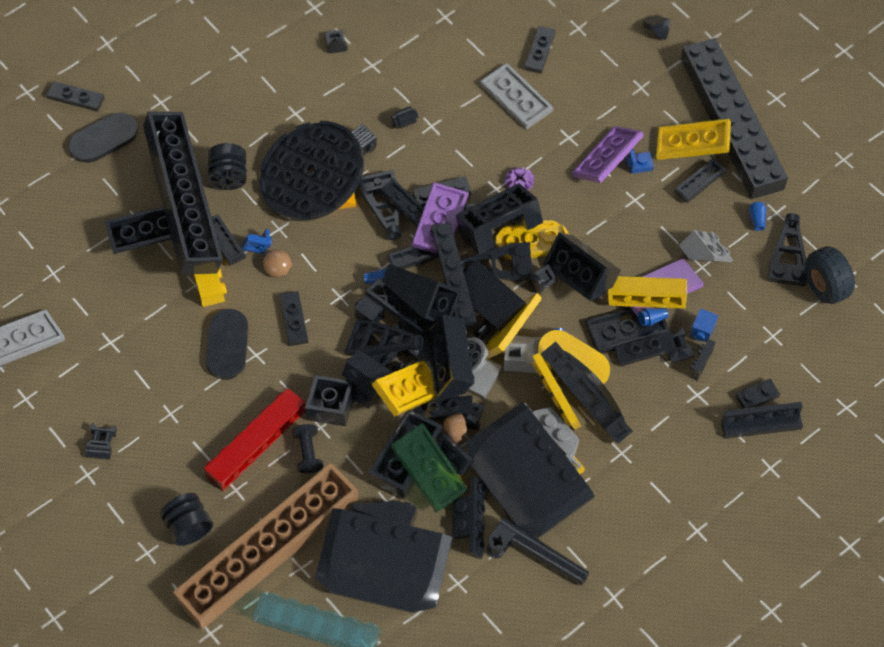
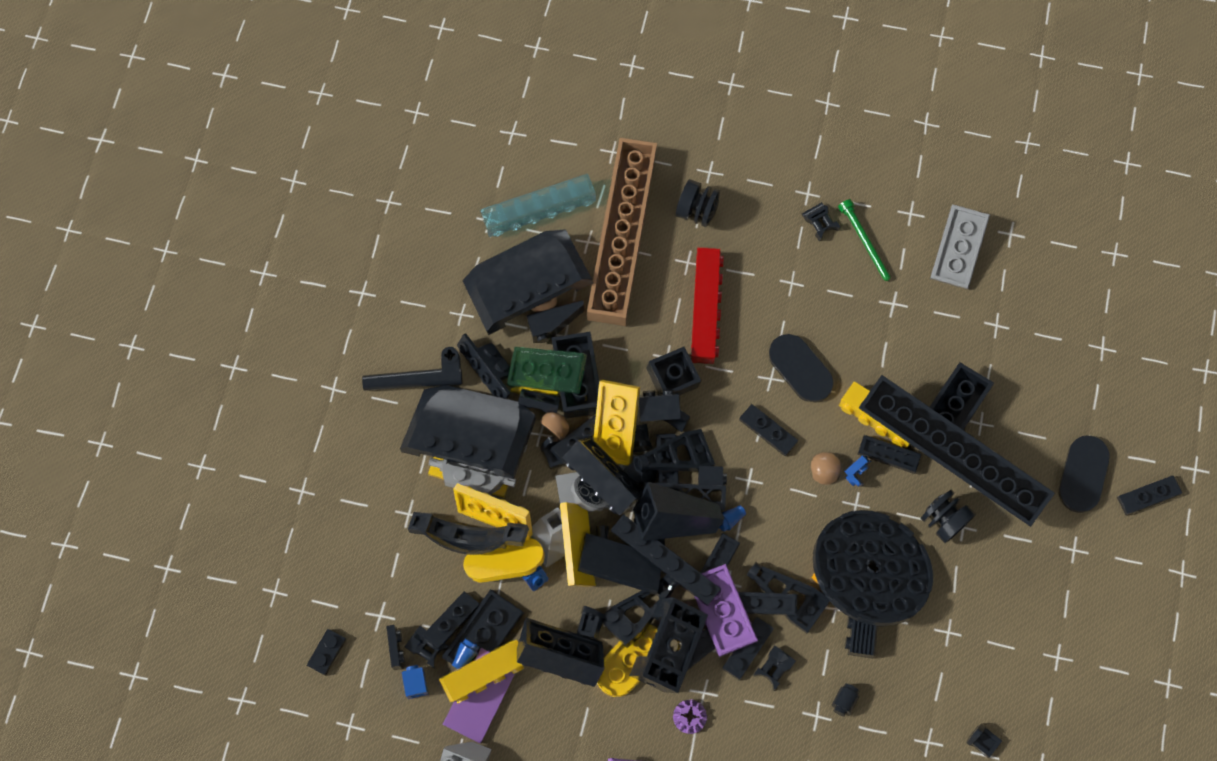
camera: 145 degrees right, 10 degrees up
black hose [292,424,324,474] -> none
black fence [721,402,803,439] -> none
none -> black piece [753,645,796,691]
none -> green piece [838,199,890,281]

